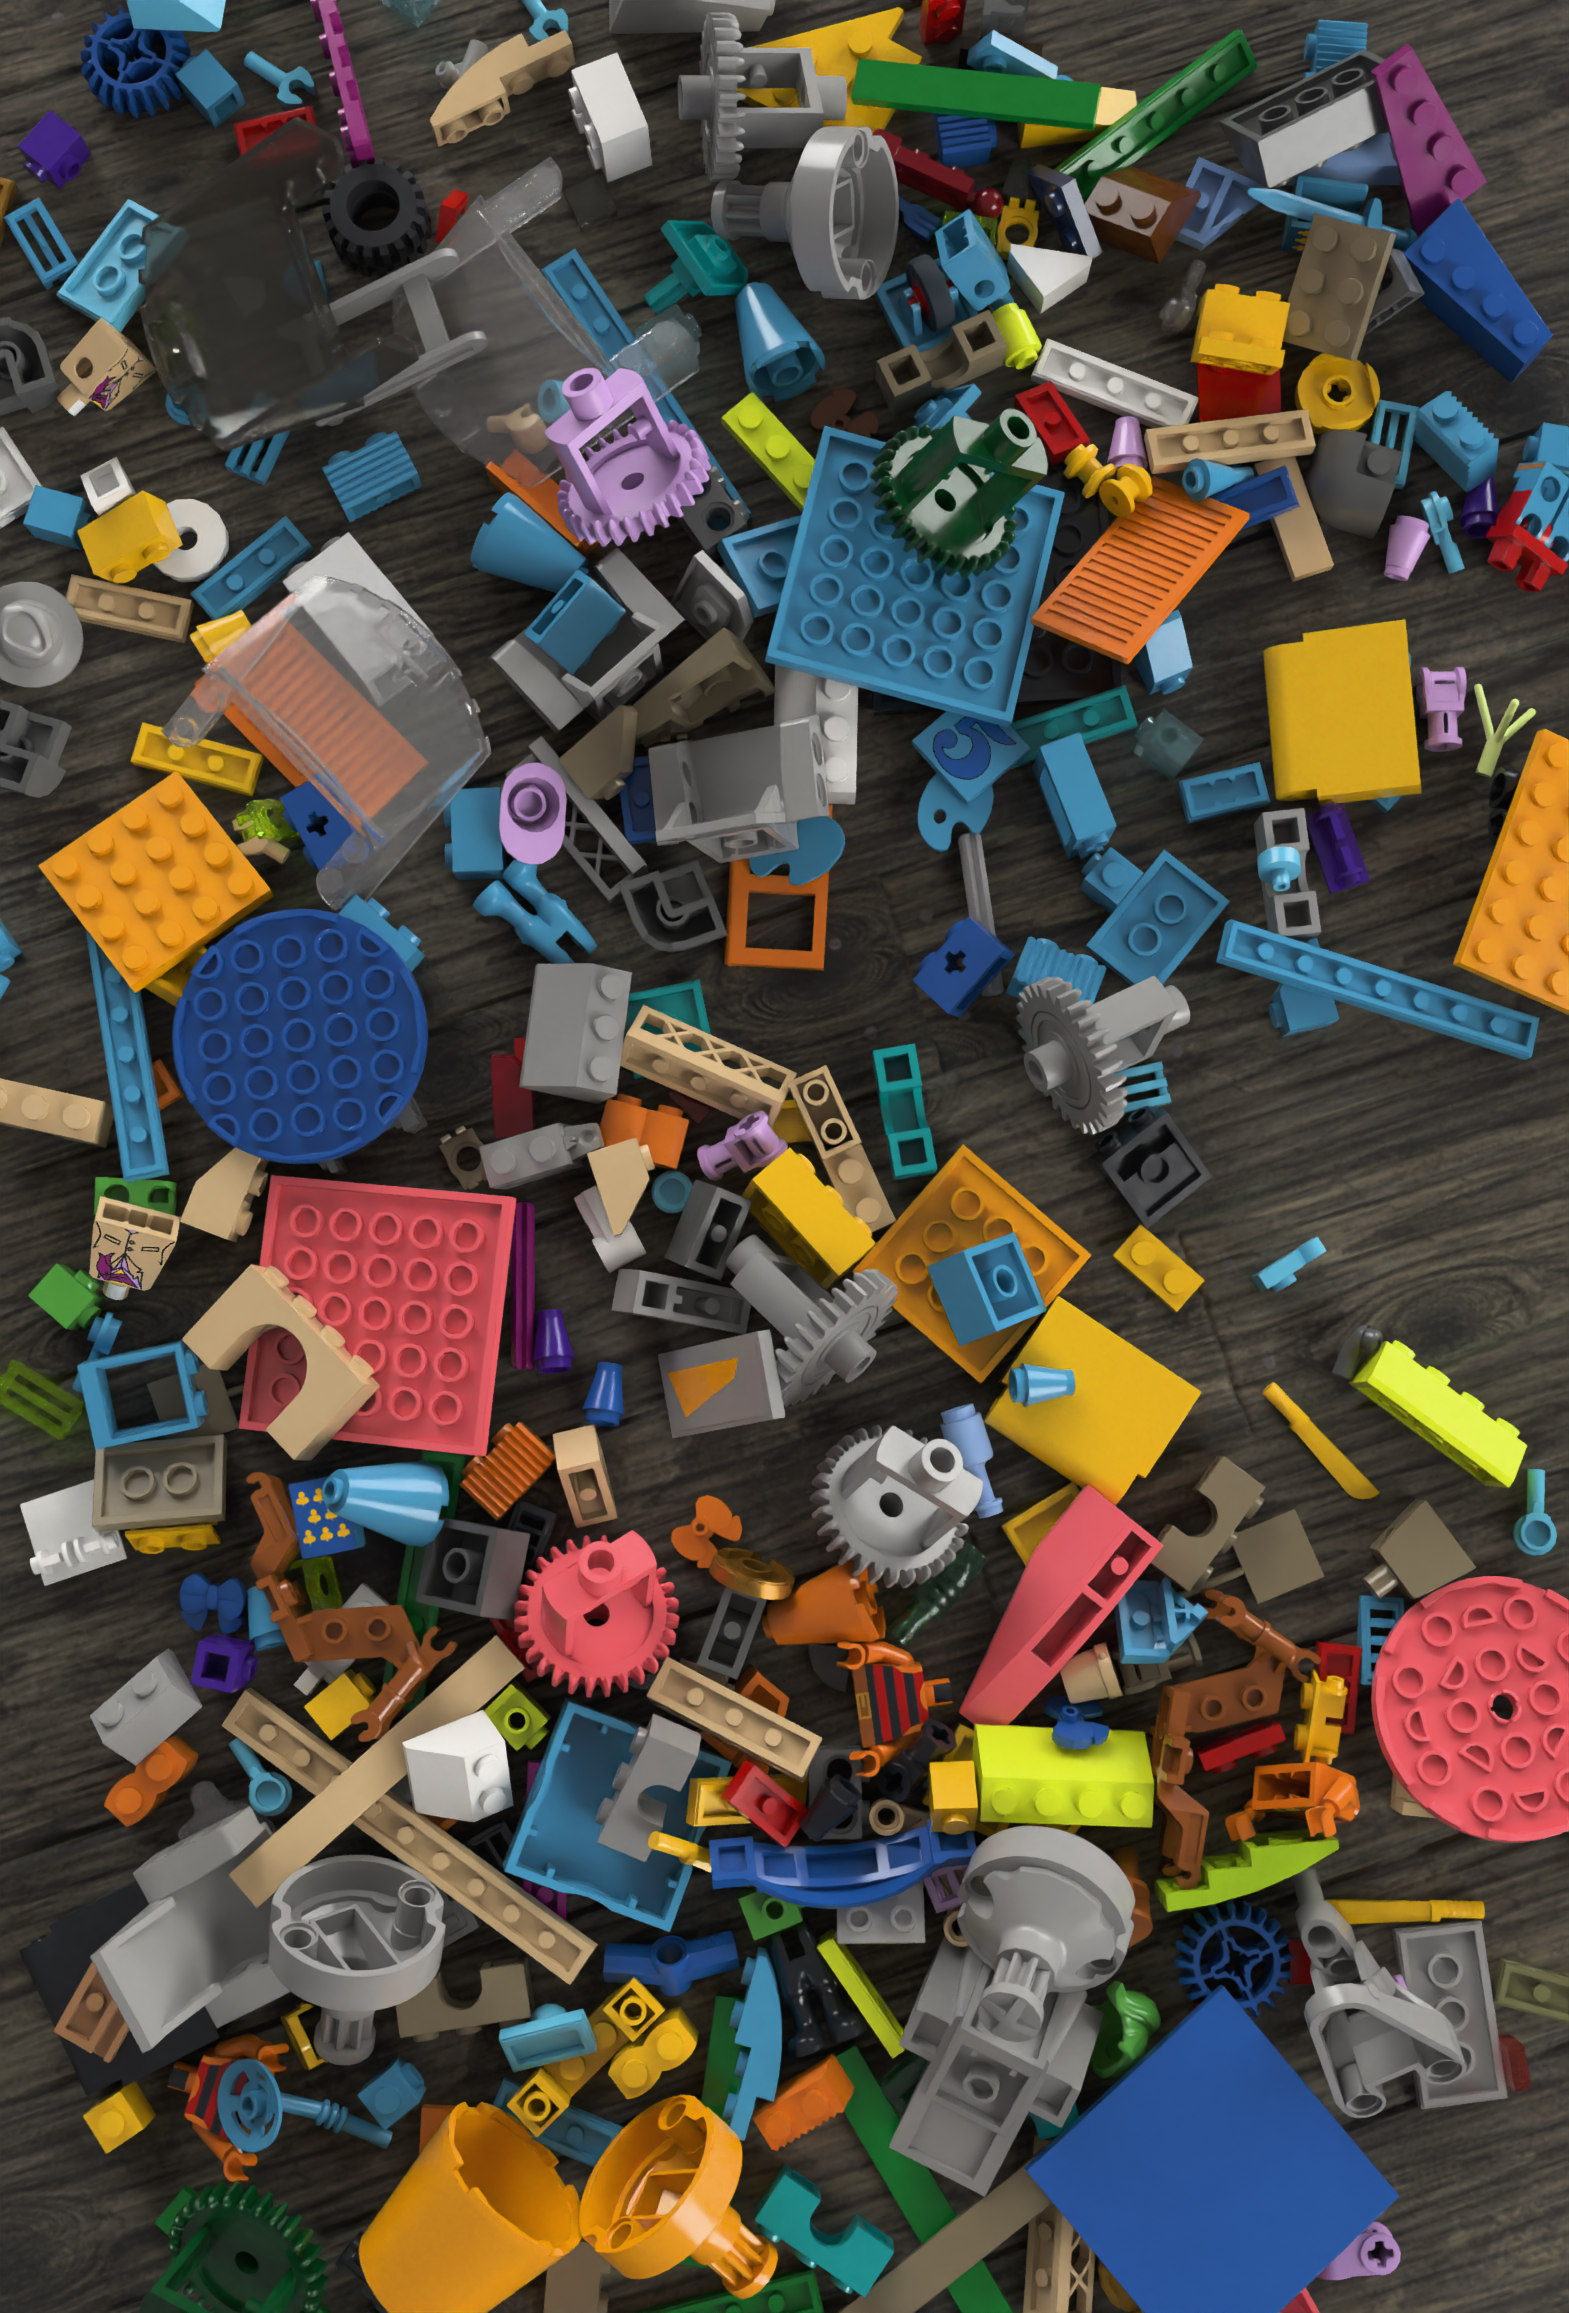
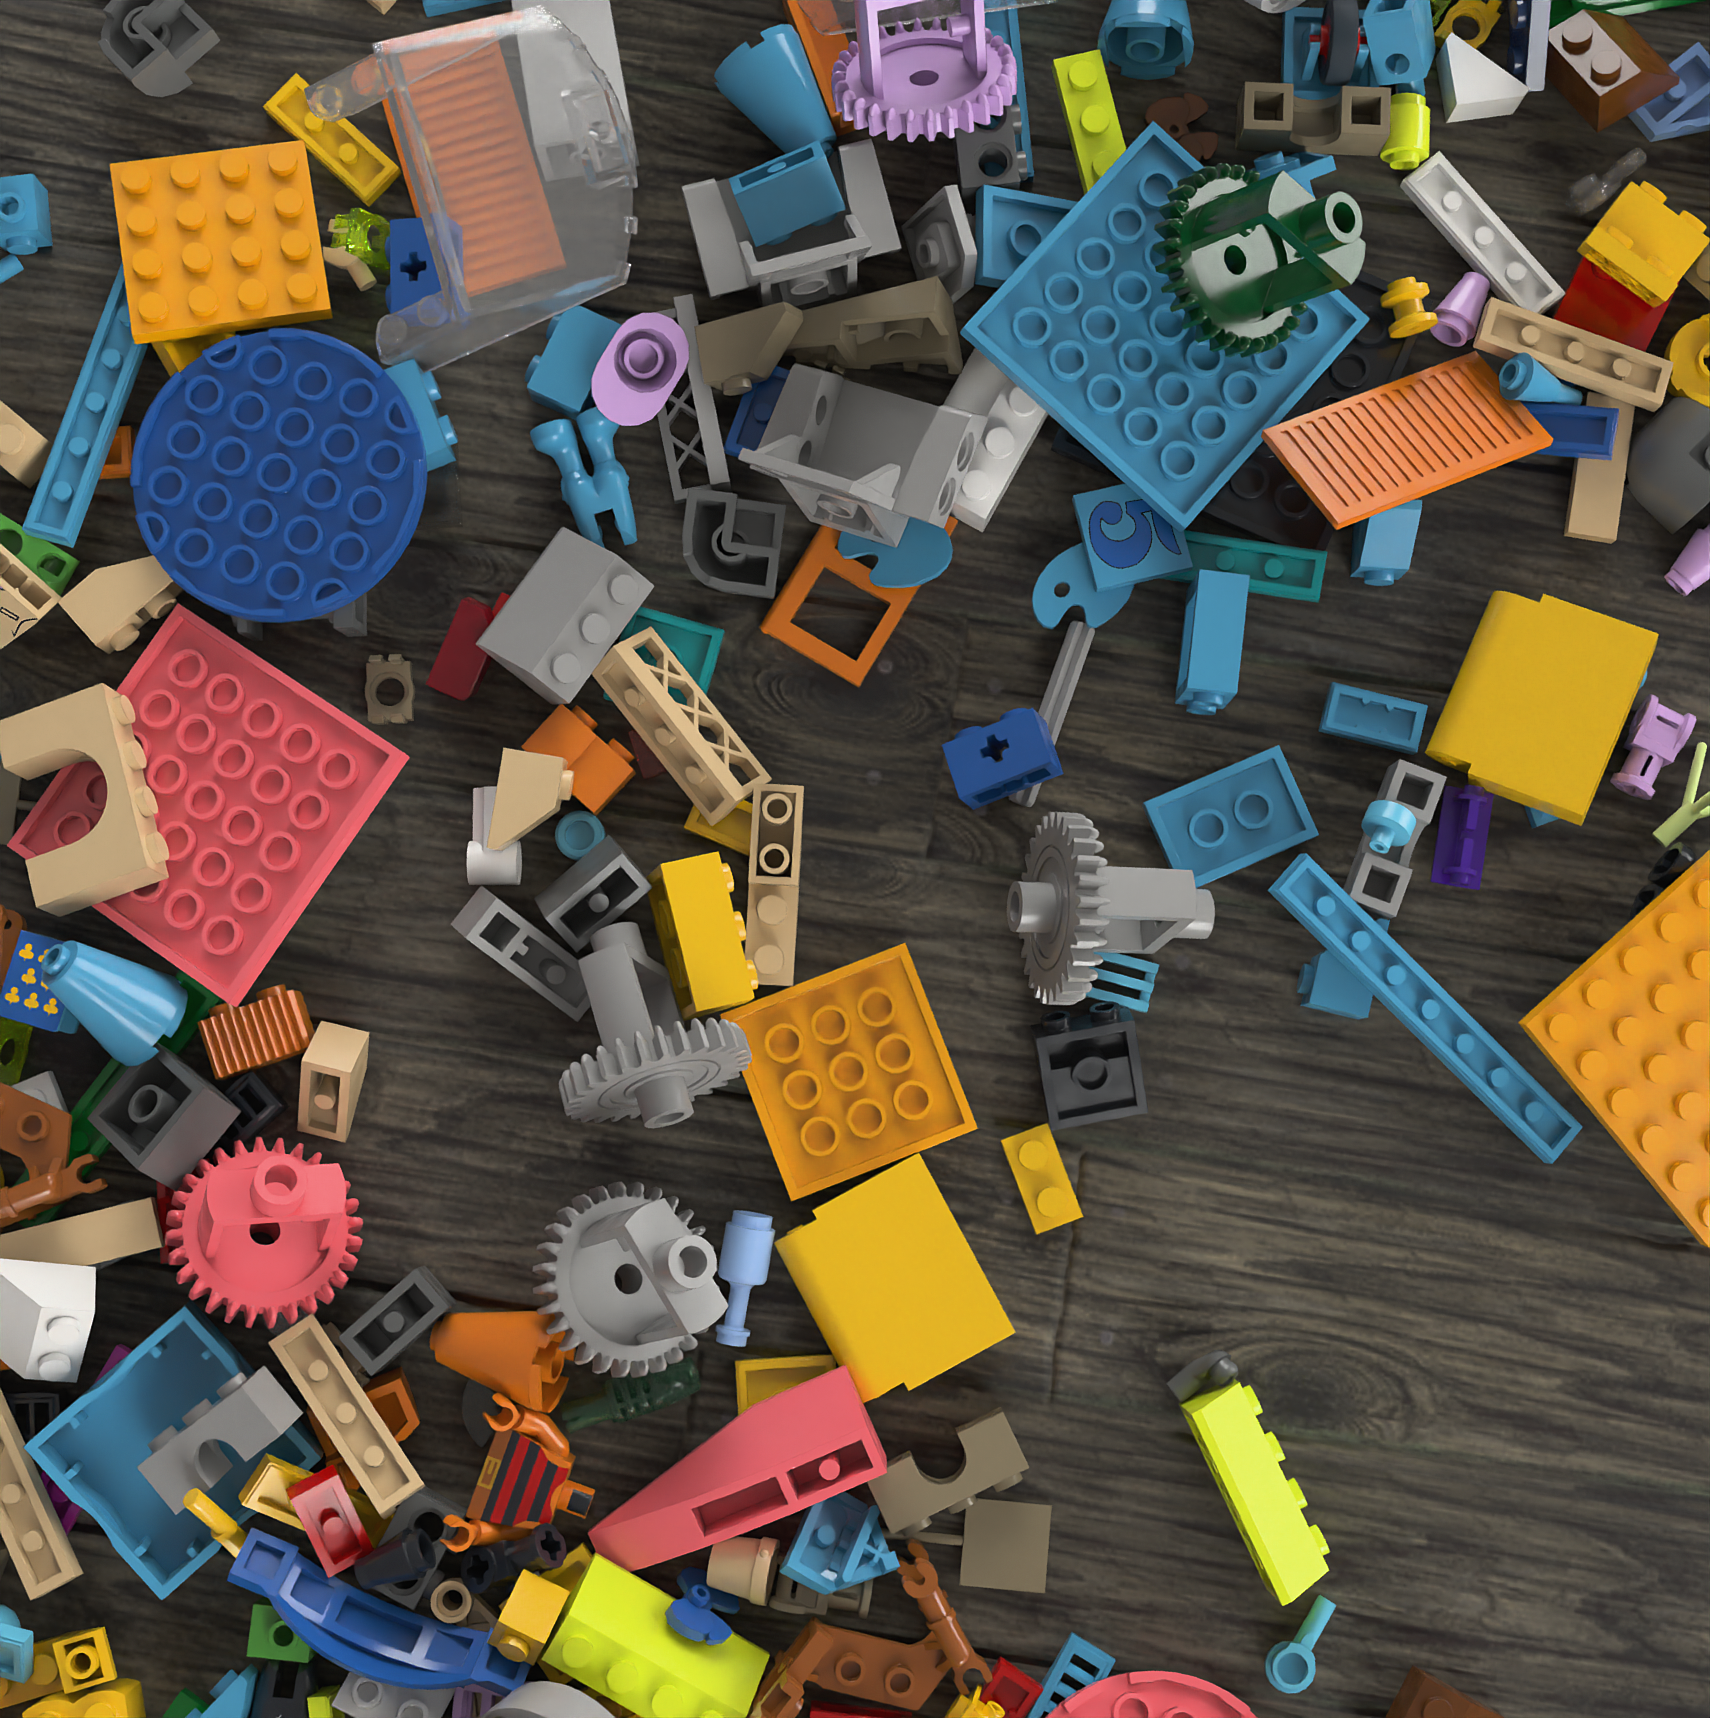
camera: 25 degrees right, 0 degrees up
yellow cone [189,609,255,664] -> none
light grey hinge [479,1123,605,1190] -> none
neon yellow brick [484,1680,551,1751] -> none
magenta axle [511,1202,535,1370] -> none
dark purple cone [532,1309,575,1374] -> none
blue cone [582,1362,624,1427] -> none
blue piece [603,1930,740,1996] -> none
light grey tile [658,1329,785,1438] -> none
orange piece [671,1495,743,1568] -> none
lavender connector [697,1110,788,1181] -> none
pearl gold tile [709,1548,796,1600] -> none
teal arch [871,1044,937,1181] -> none
dark azure slope [927,1232,1047,1346] -> none
dark azure brick [1006,937,1107,1005] -> none
dark azure cone [1008,1363,1075,1407] -> none
red plate [1014,381,1090,465] -> none
dark azure brick [1079,847,1143,914] -> none
yellow wheel [1099,463,1152,518] -> none
clear light blue brick [1133,709,1204,782] -> none
medium azure plate [1251,1237,1326,1293] -> none
yellow piece [1262,1382,1380,1499] -> none
dark tan torso [1363,1499,1476,1599] -> none

